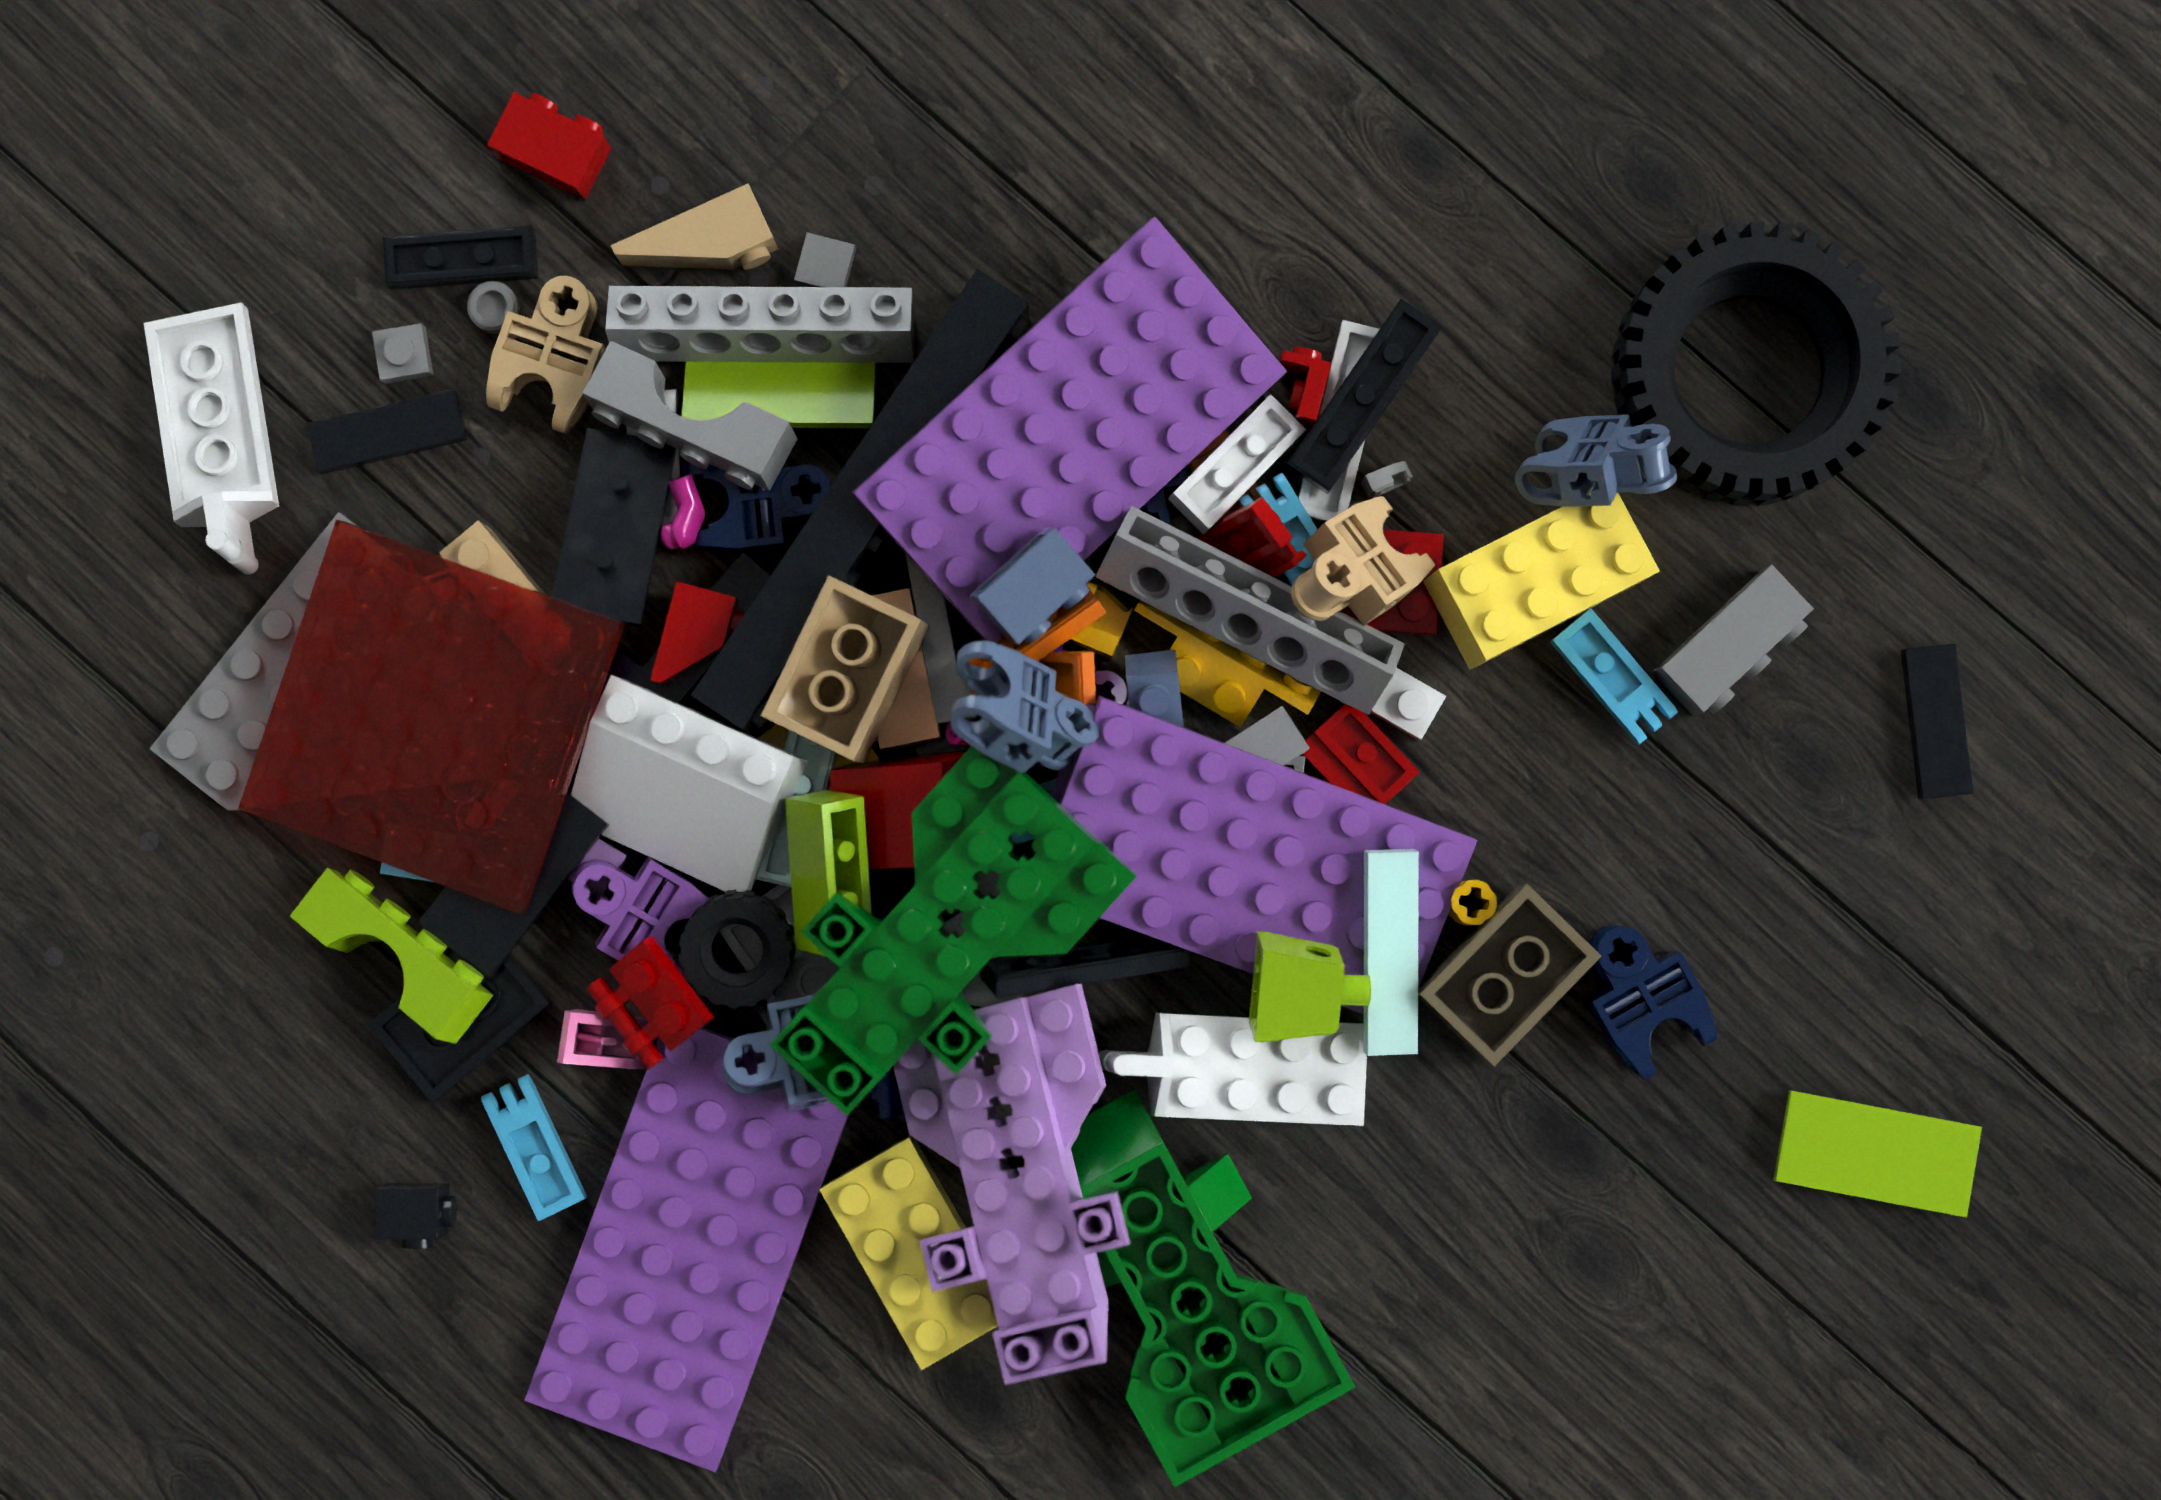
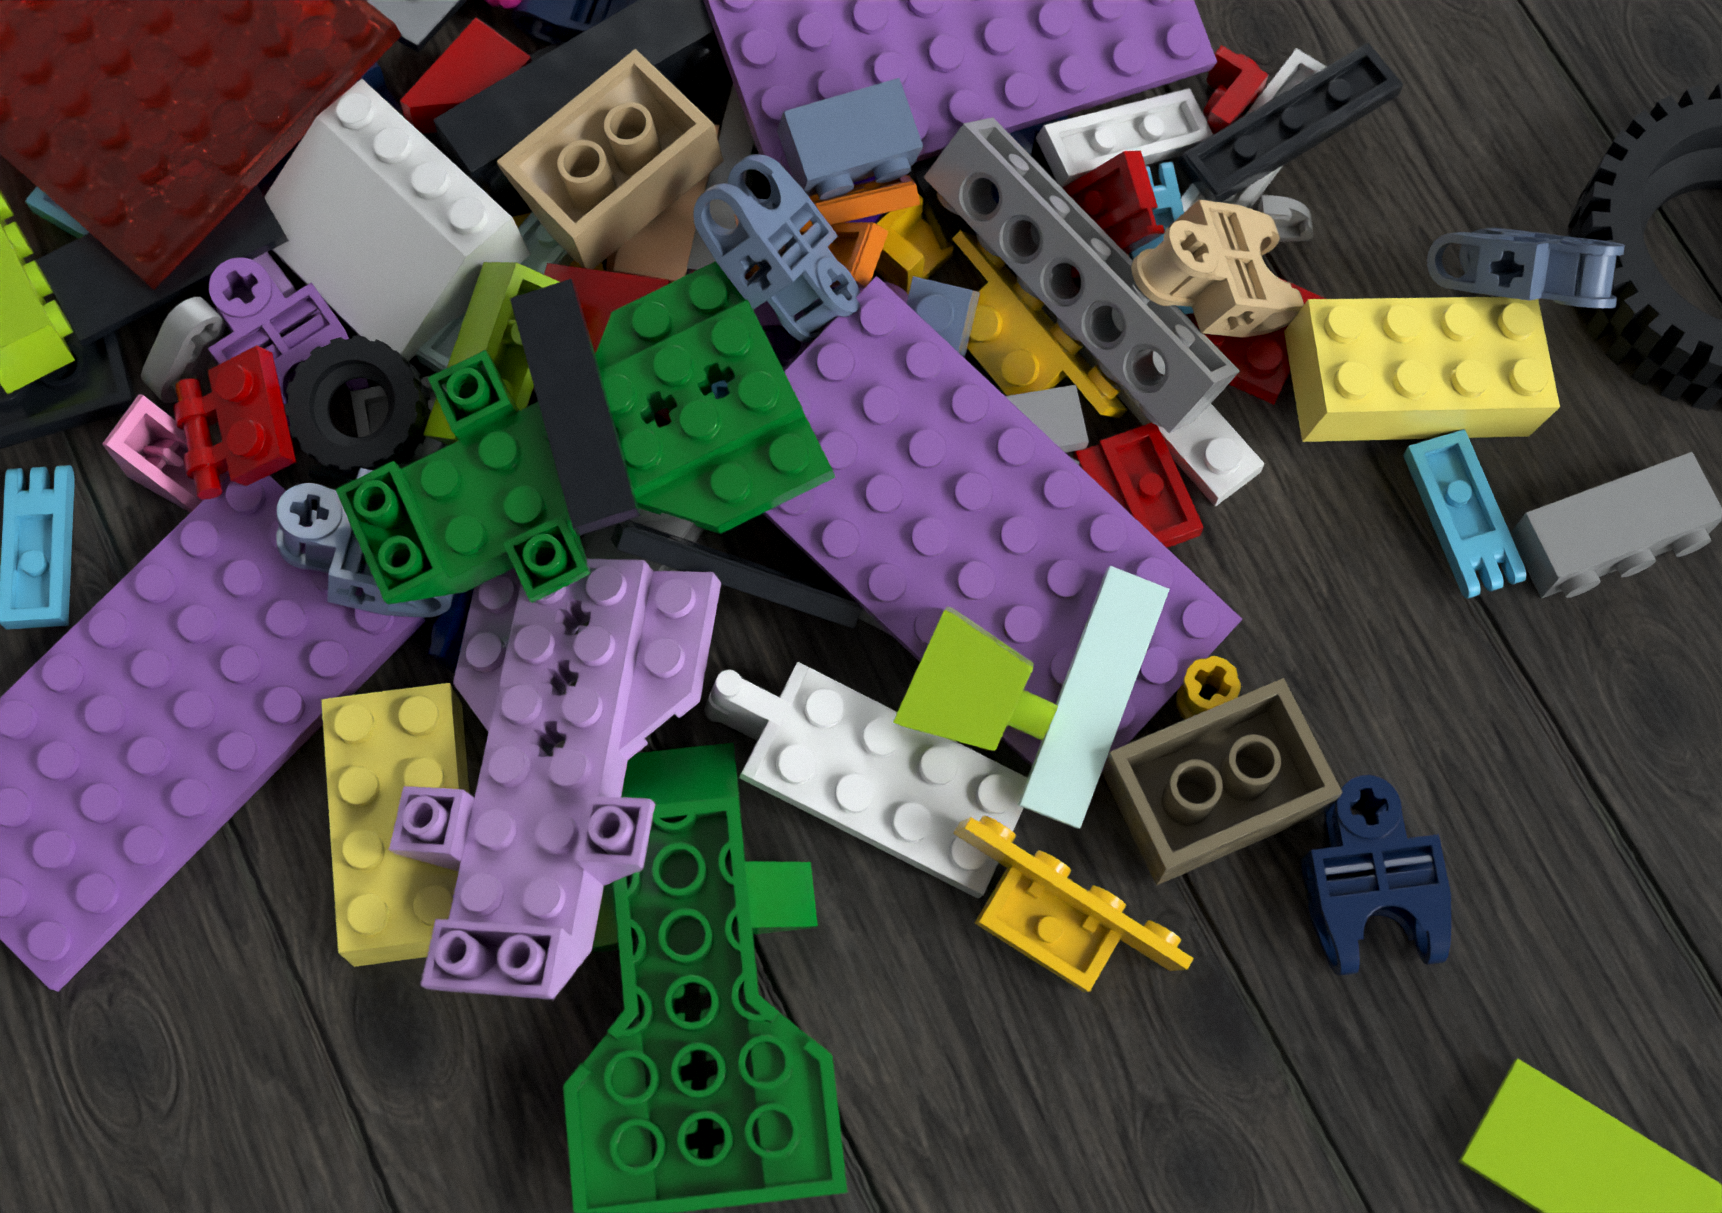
camera: 20 degrees right, 15 degrees down
none -> light grey beam [141,297,226,403]
none -> black tile [510,279,641,536]
none -> yellow bracket [953,815,1194,992]

